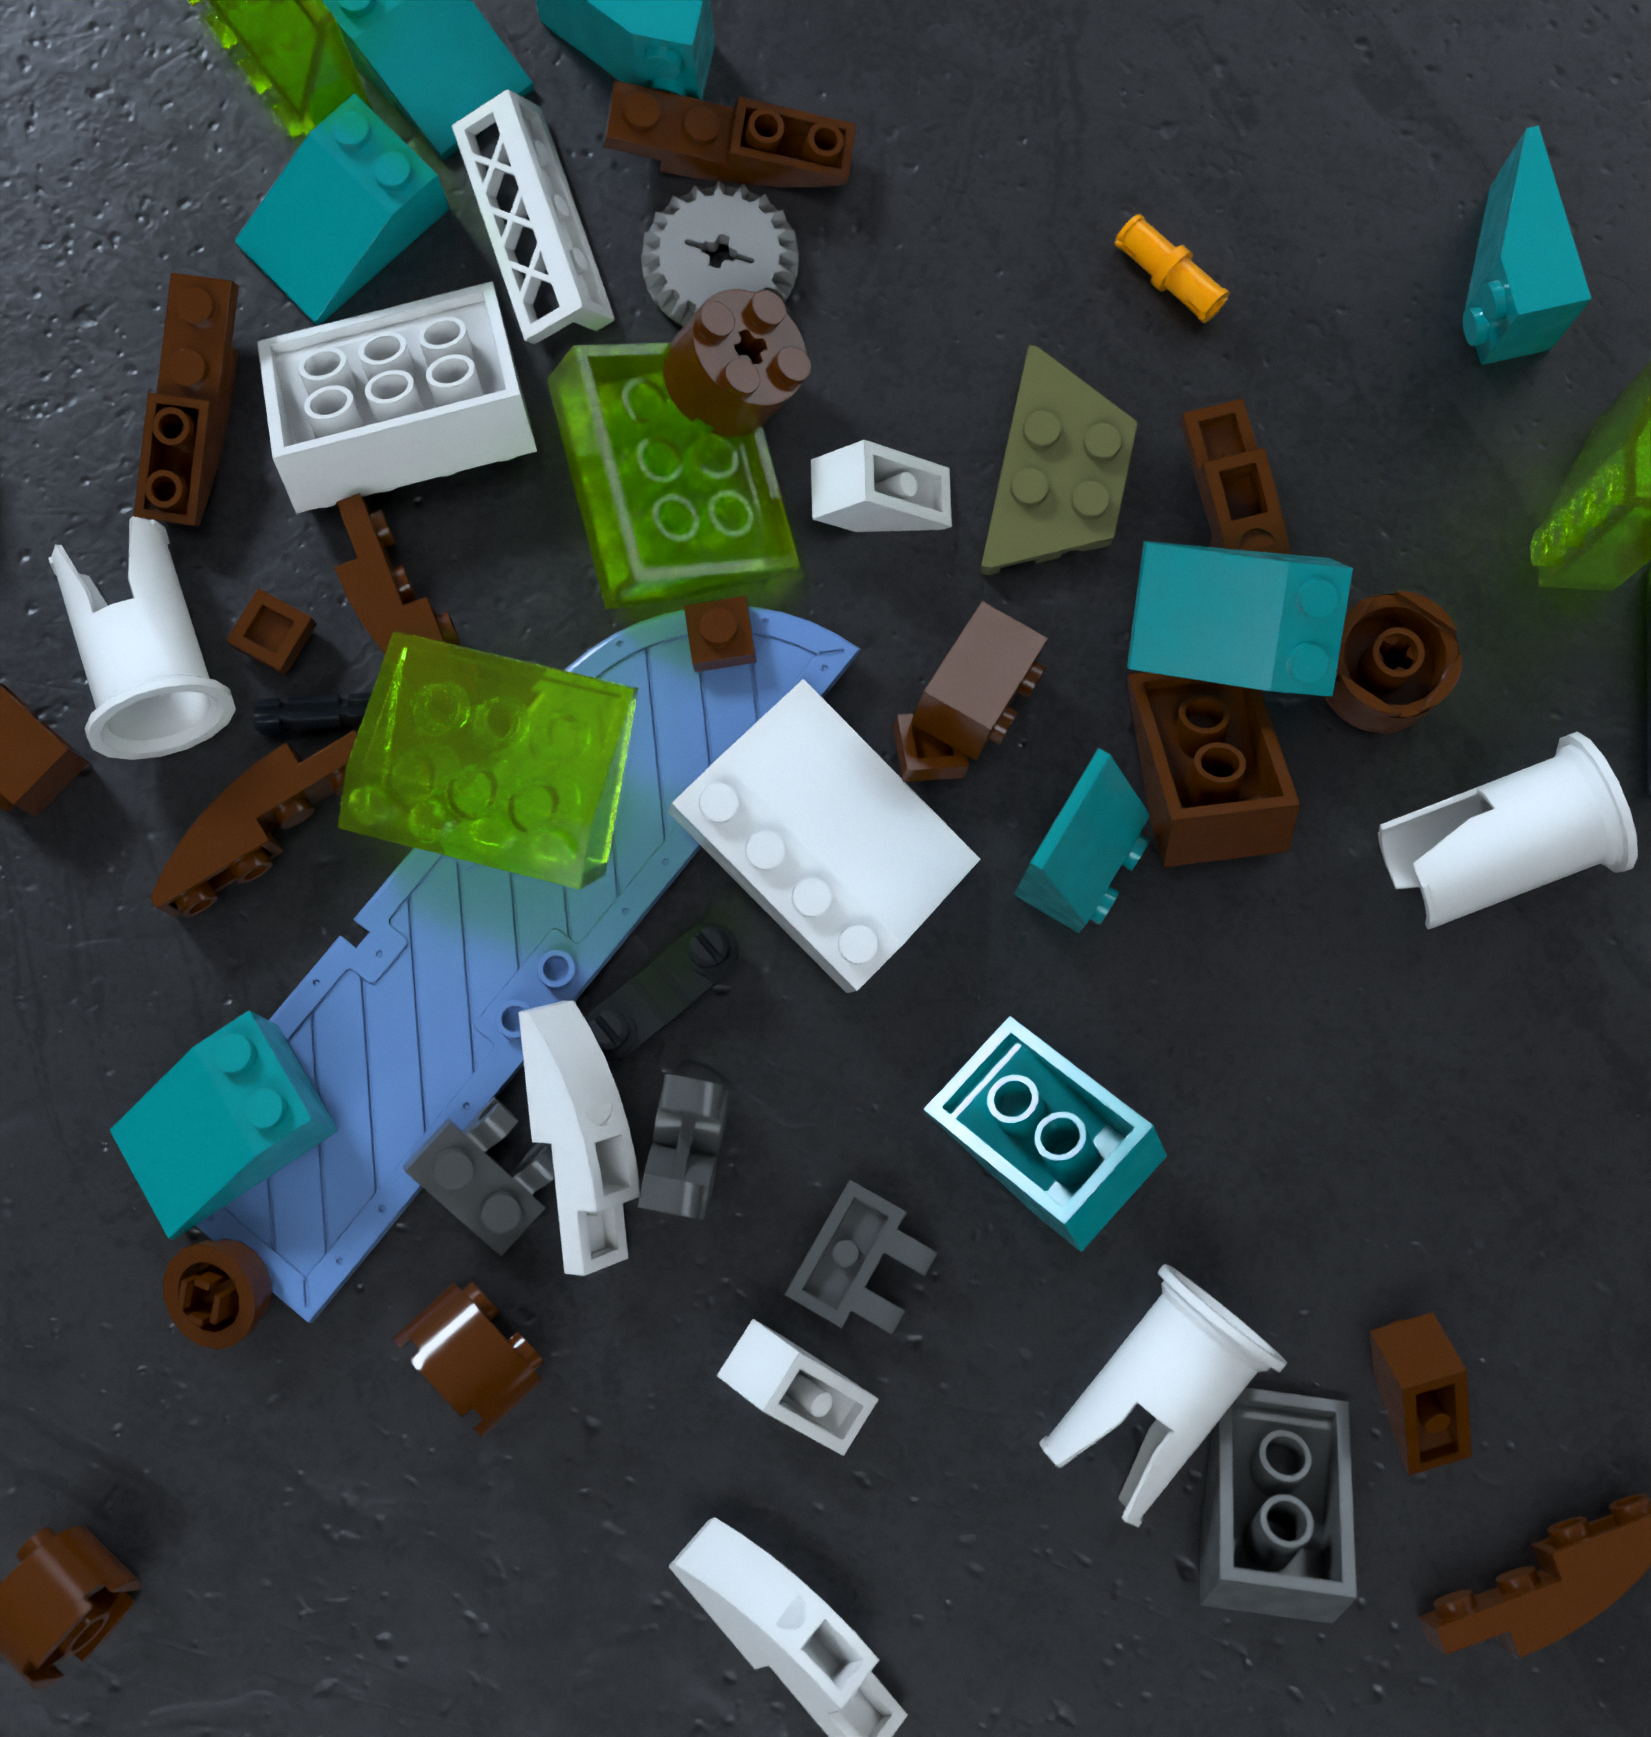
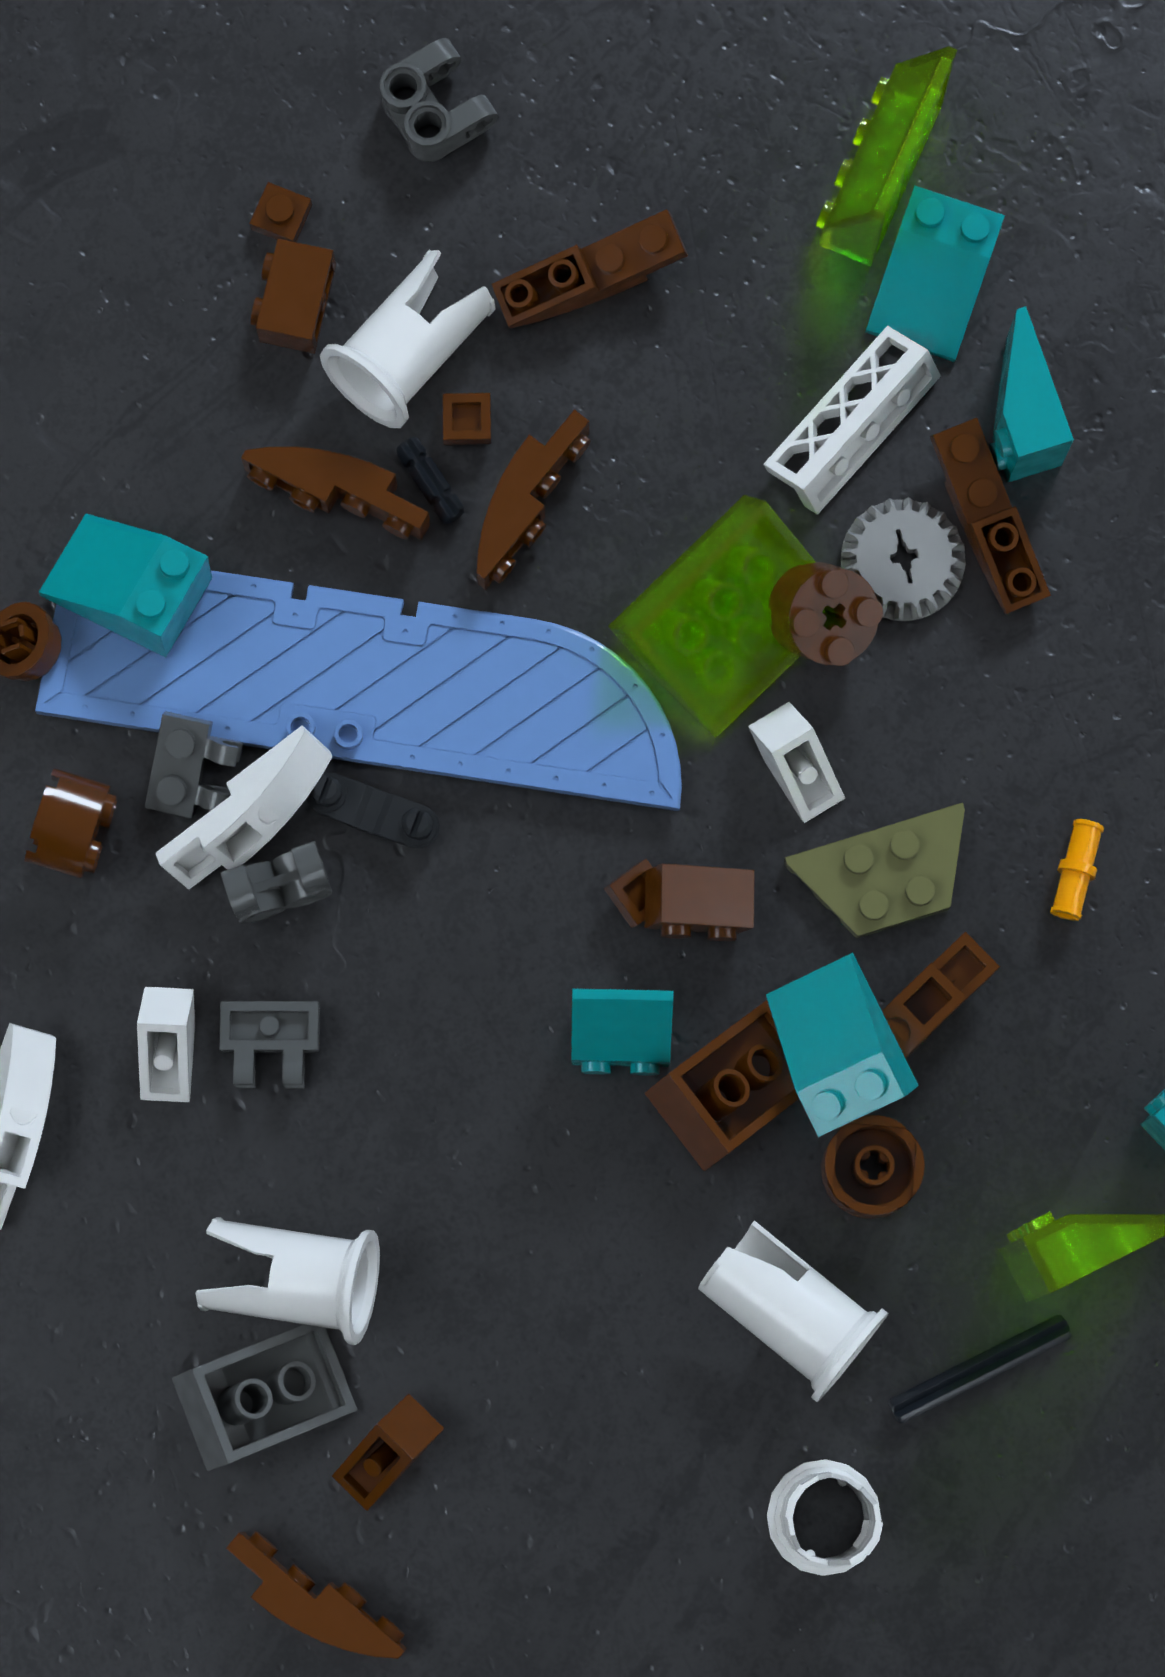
camera: 60 degrees right, 0 degrees up
teal slope [234,93,450,326] -> none
white slope [257,281,537,514] -> none
clear neon green slope [338,631,639,889] -> none
white slope [667,679,981,993] -> none
reddish brown plate [684,595,757,673] -> none
teal slope [924,1016,1167,1252] -> none

